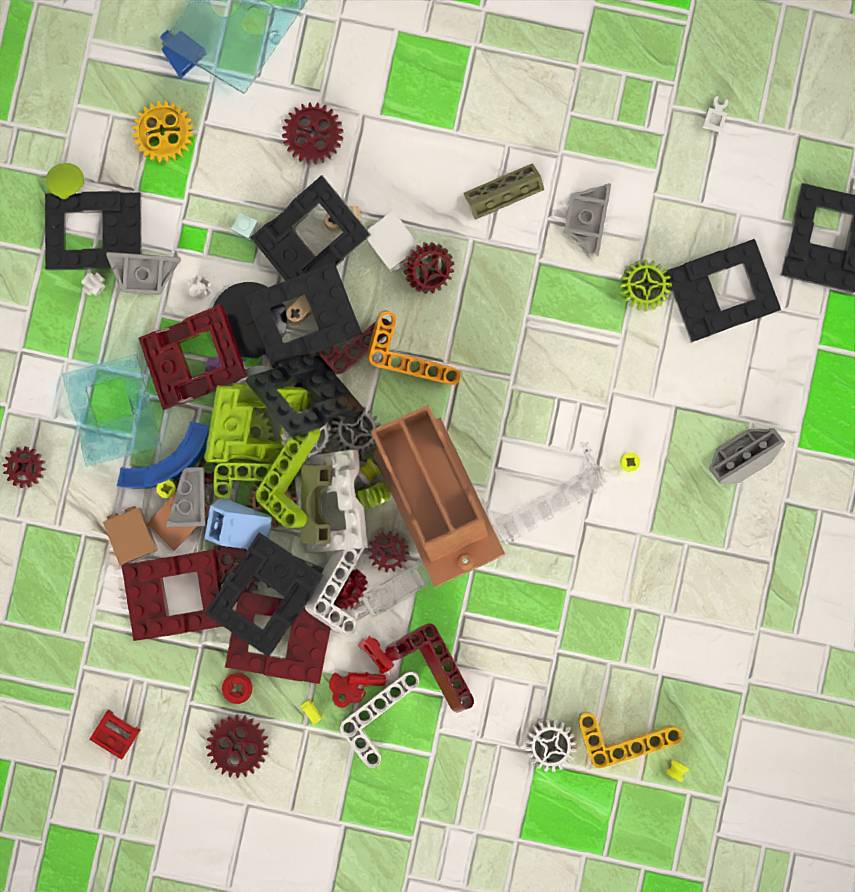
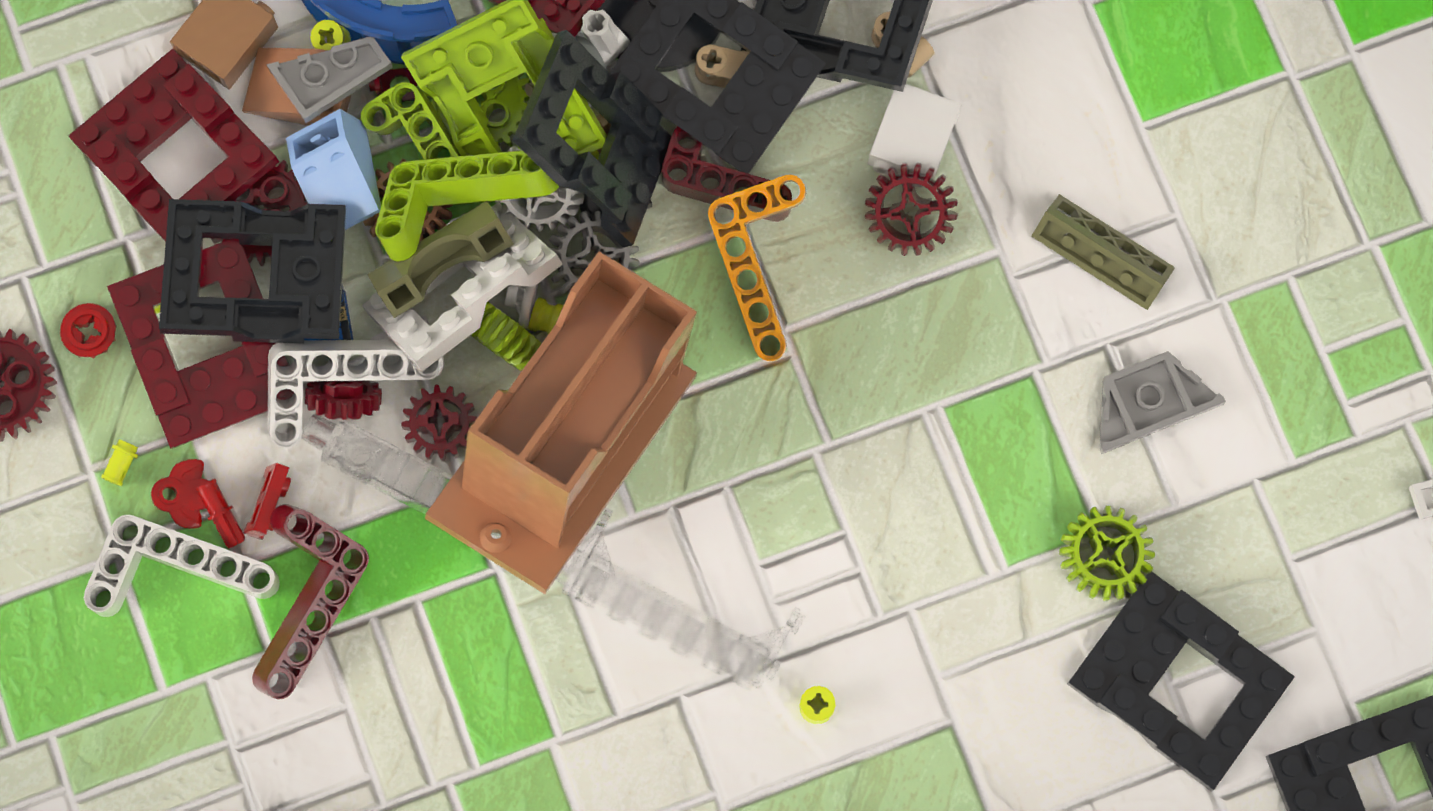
camera: 60 degrees right, 10 degrees down
none -> white piece [581,9,631,67]

